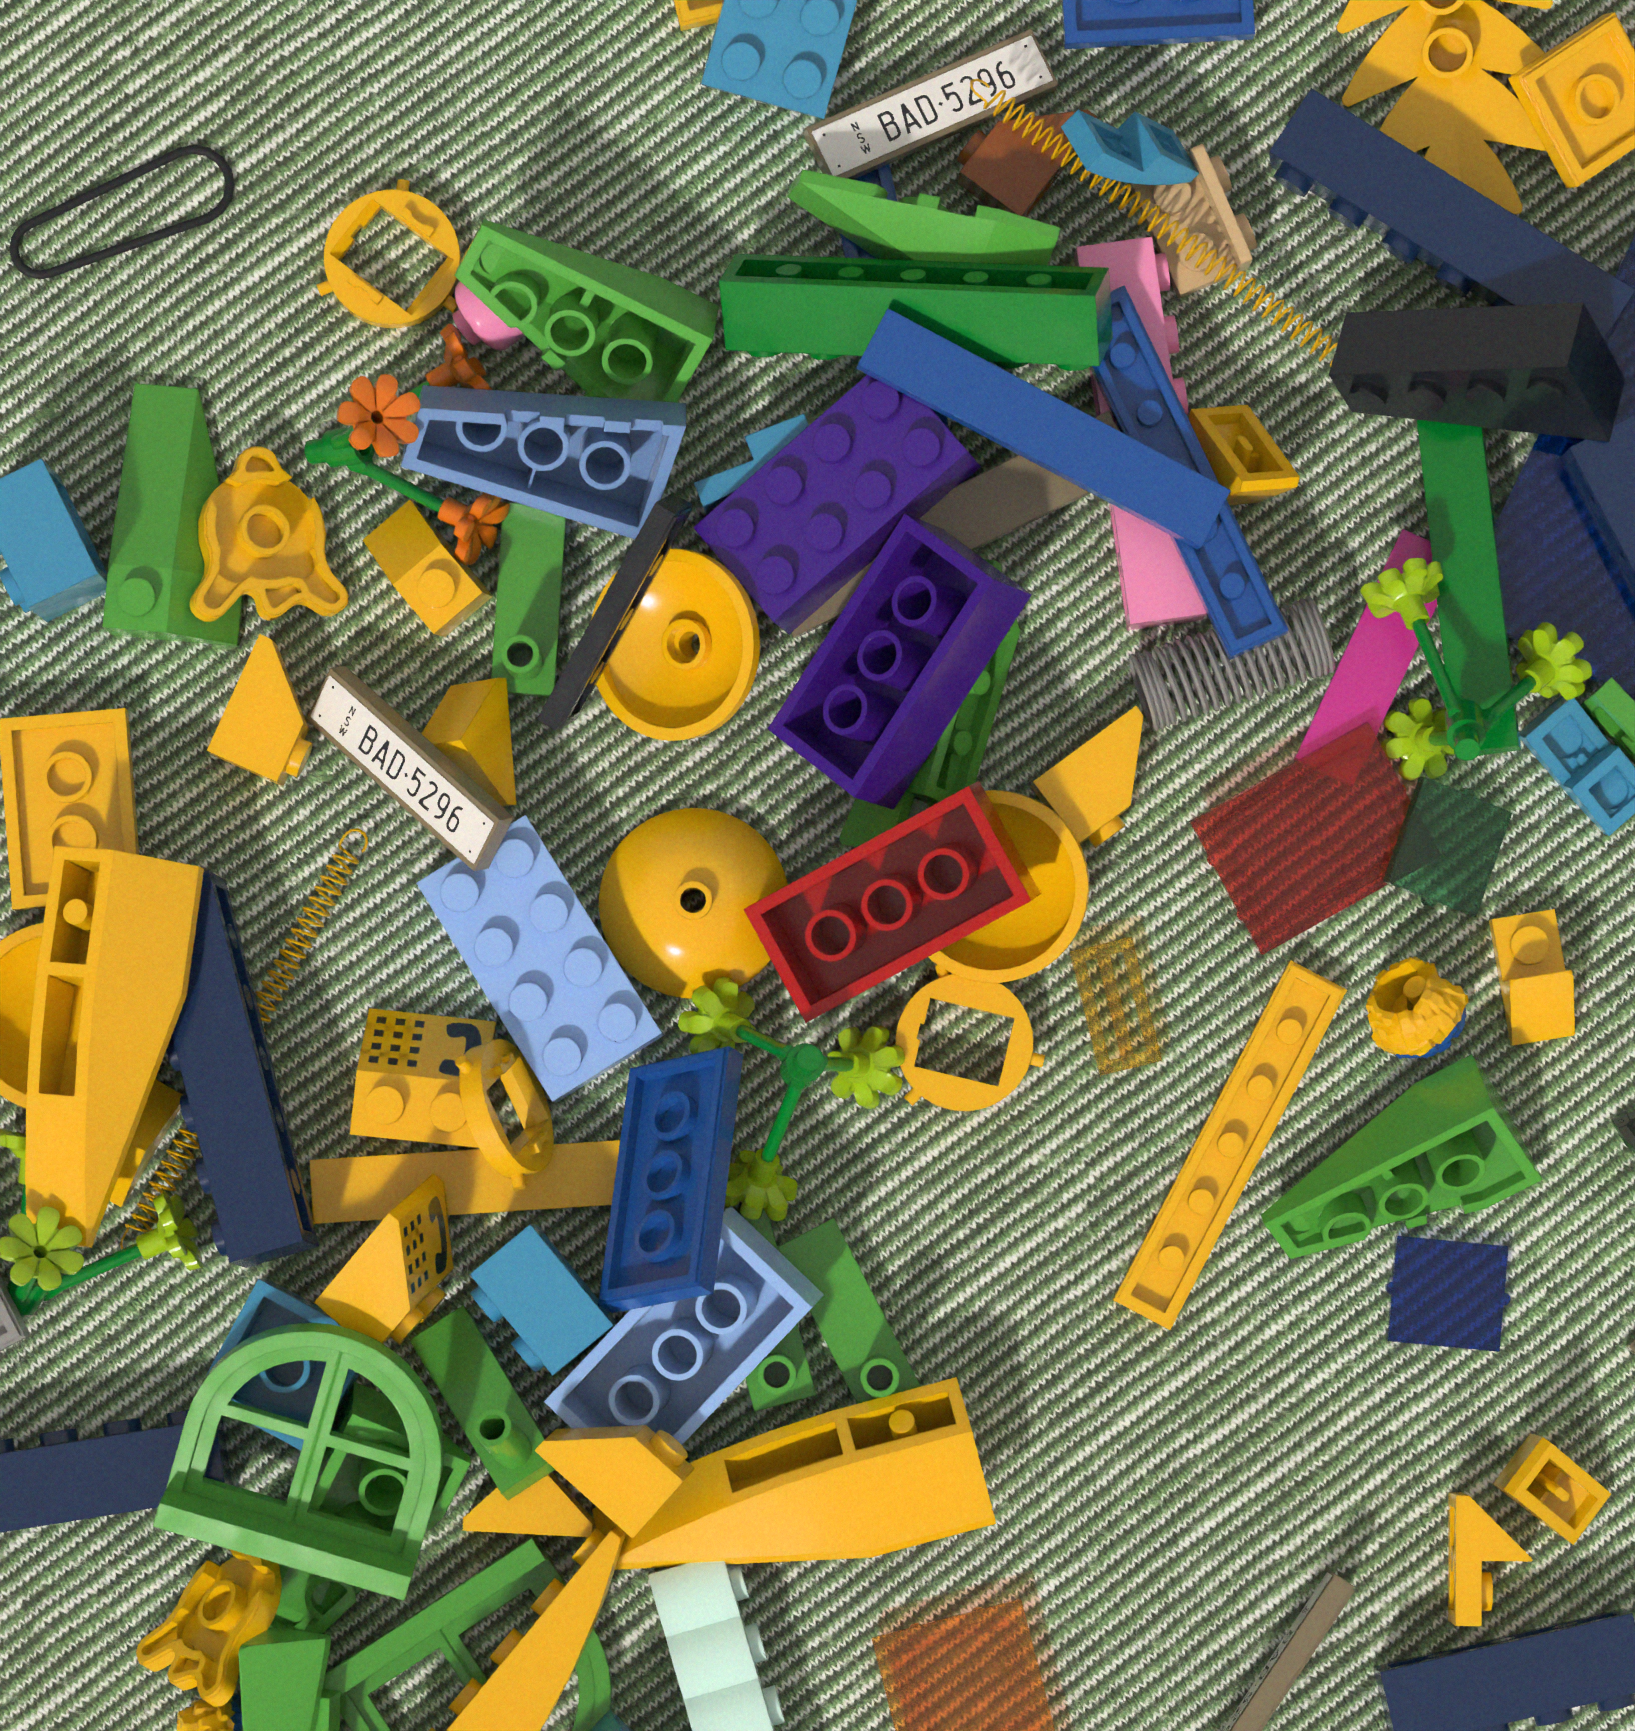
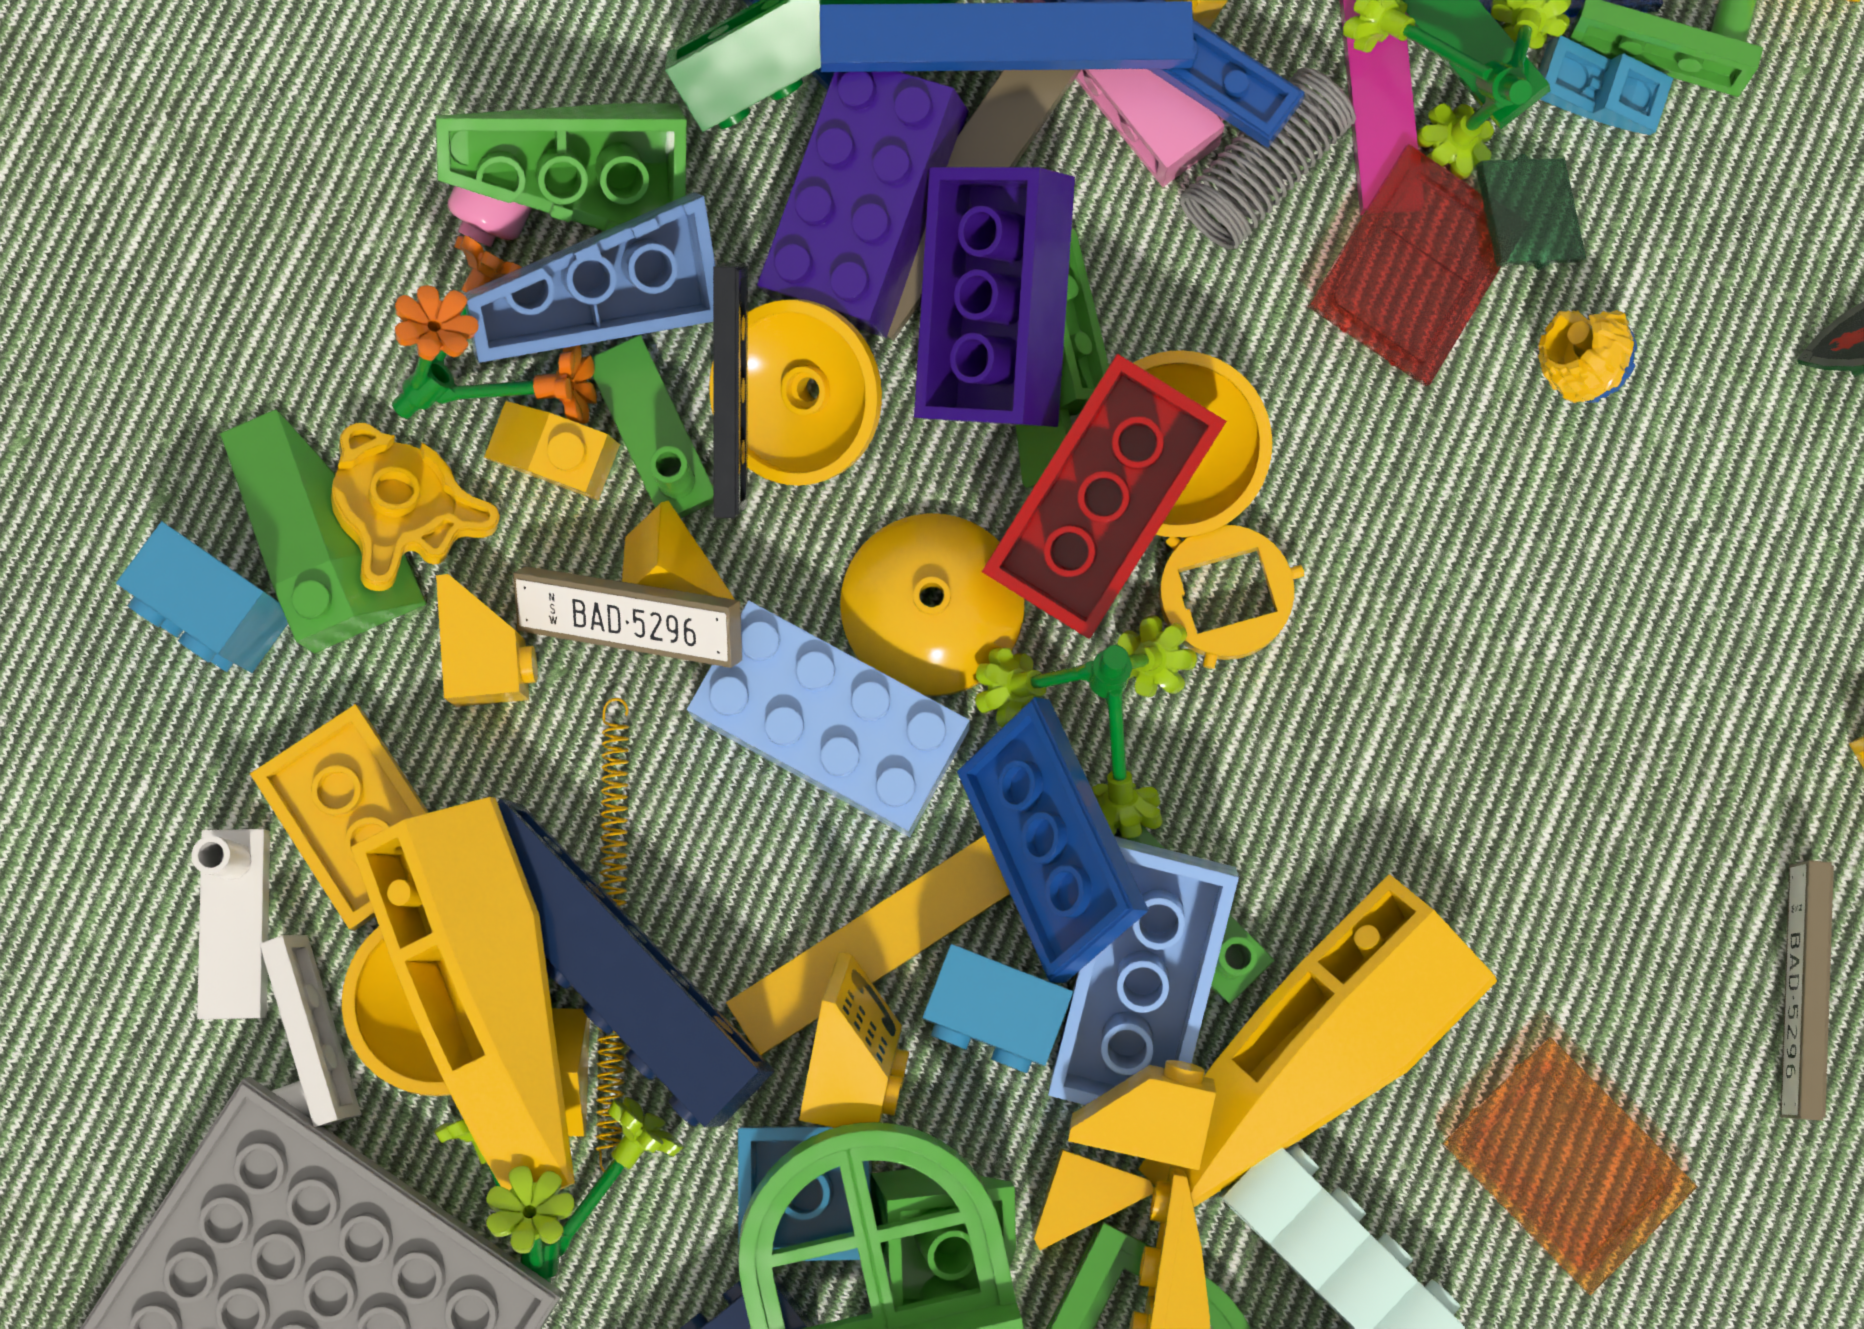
camera: 25 degrees left, 5 degrees down
black piece [9,145,235,280] -> none
yellow piece [316,179,461,329] -> none
yellow slope [350,1008,497,1148] -> none
bright green piece [409,1305,555,1500] -> none
yellow piece [455,1039,554,1191] -> none
dark azure slope [694,414,809,516] -> none
bright green piece [777,1218,921,1404] -> none
yellow slope [1030,706,1144,848] -> none
clear yellow tile [1069,937,1162,1076] -> none
yellow tile [1112,960,1347,1330] -> none
bright green wedge [1261,1054,1543,1259] -> none
clear blue piece [1385,1236,1510,1352] -> none
yellow slope [1489,909,1575,1046] -> none

